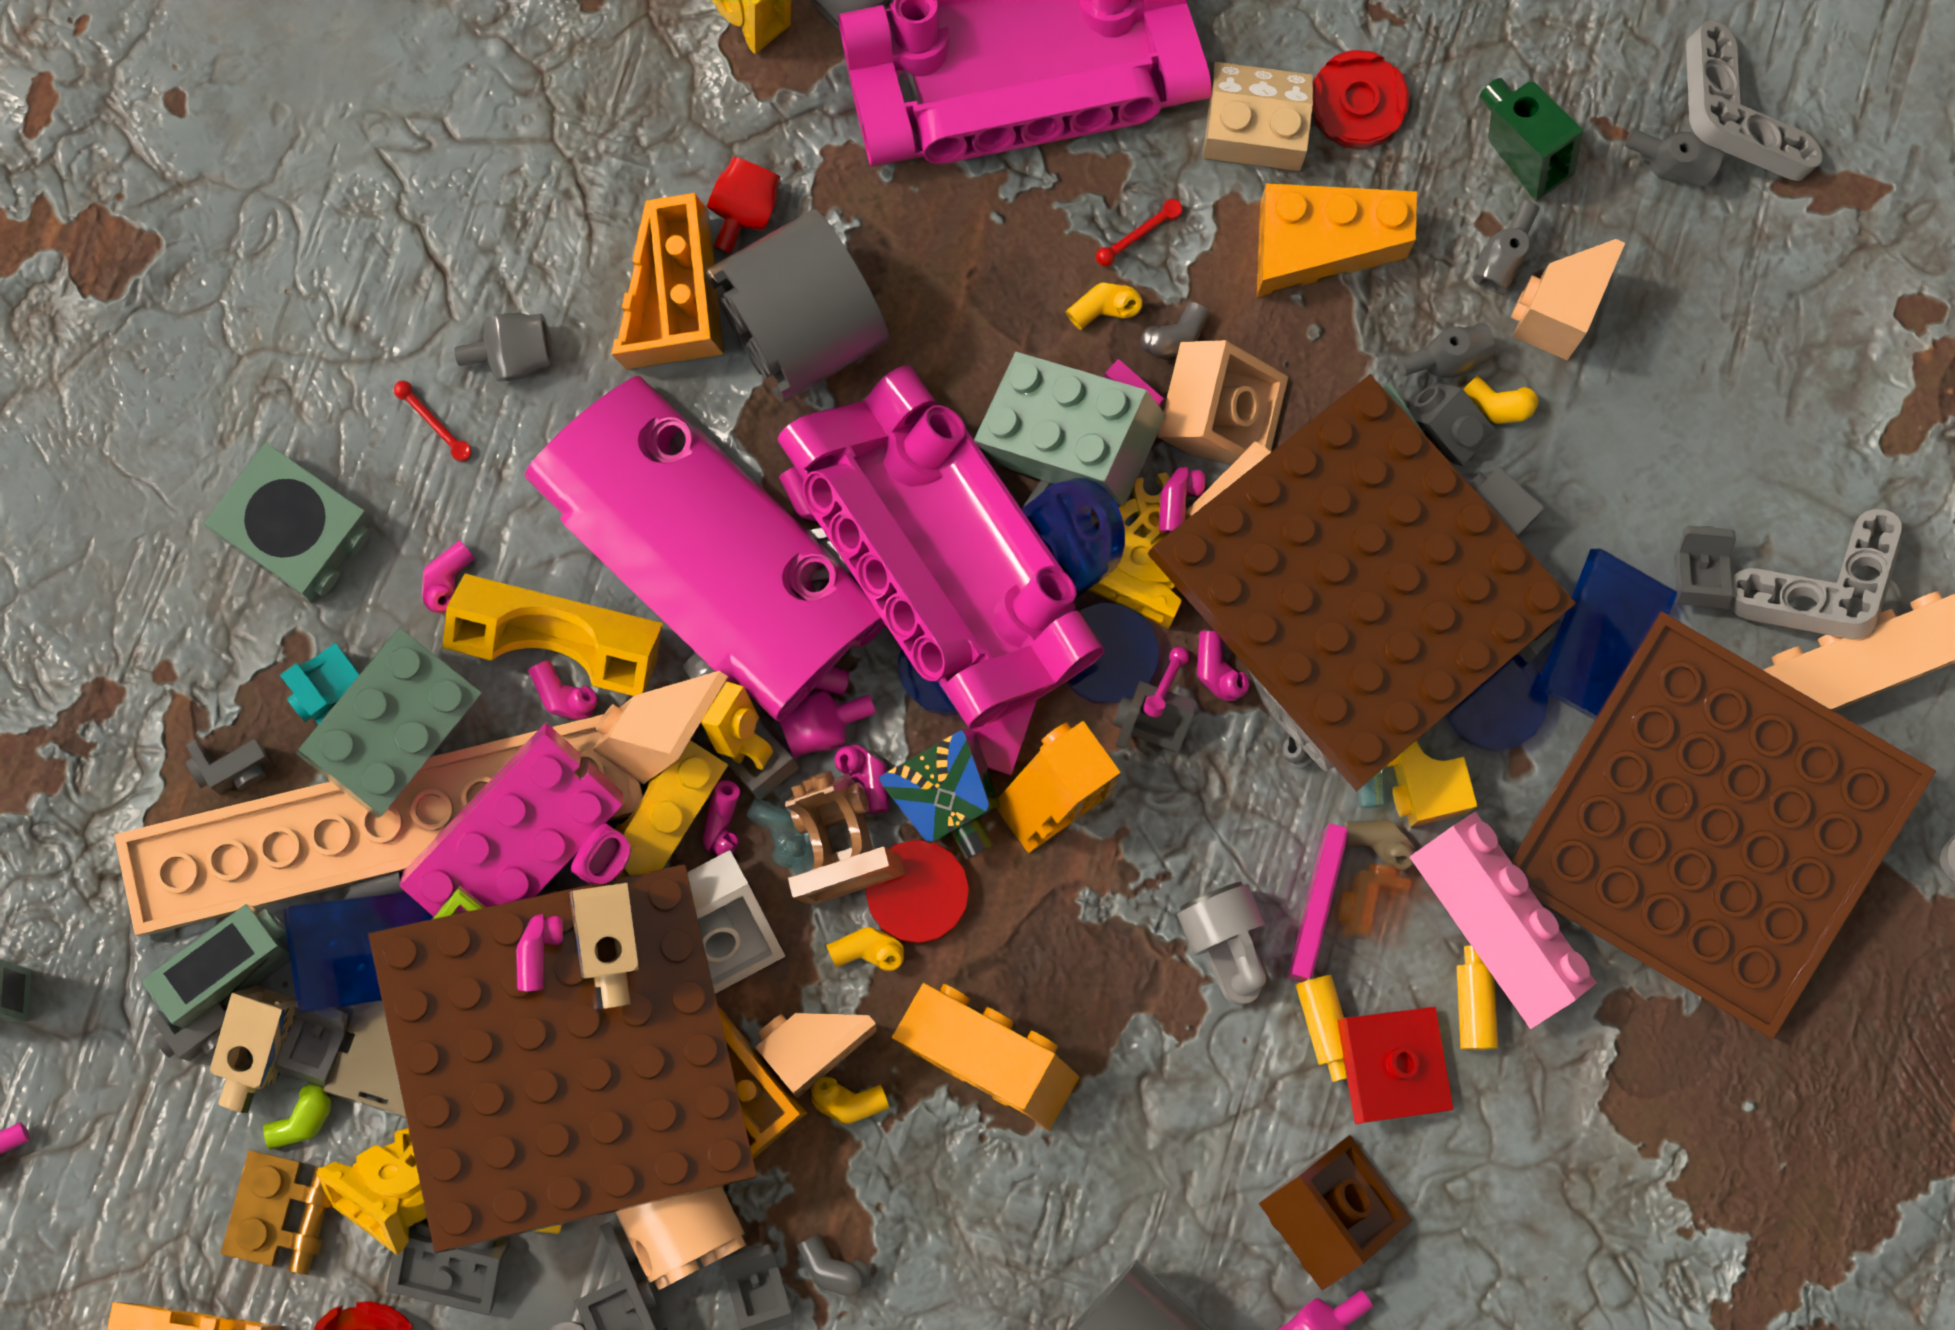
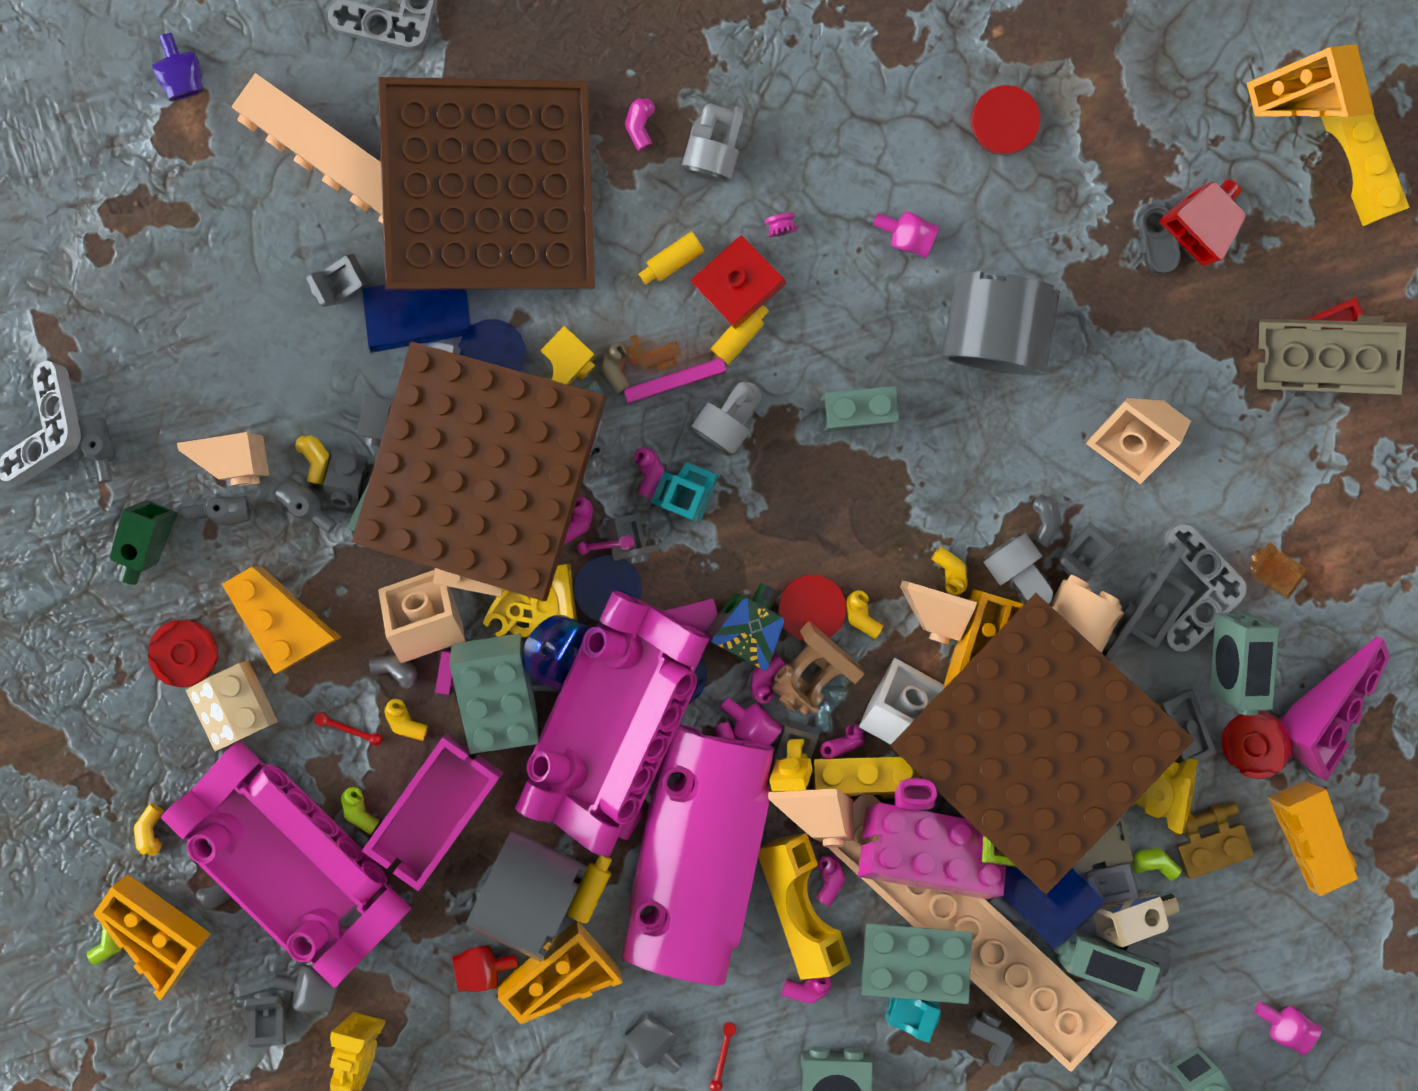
camera: 120 degrees left, 10 degrees up
dark pink arm [516,914,563,991] -> none
tan torso [569,883,639,1009] -> none
light orange wedge [892,983,1080,1131] -> none
light orange wedge [997,721,1121,854] -> none
dark pink arm [1159,467,1205,533] -> none
reddish brown slope [1258,1135,1413,1290] -> none
bright pink brick [1410,811,1597,1029] -> none
light grey beam [1730,509,1902,639] -> none
none -> lime arm [341,787,380,835]
none -> dark pink piece [362,733,504,891]
none -> yellow cylinder [566,855,612,924]
none -> dark pink arm [625,98,655,152]
none -> dark pink arm [634,448,664,499]
none -> teal brick [651,462,719,523]
none -> light grey piece [682,103,744,182]
none -> dark pink bush [765,212,798,238]
none -> sand green brick [820,386,899,433]
none -> light grey piece [983,531,1053,604]

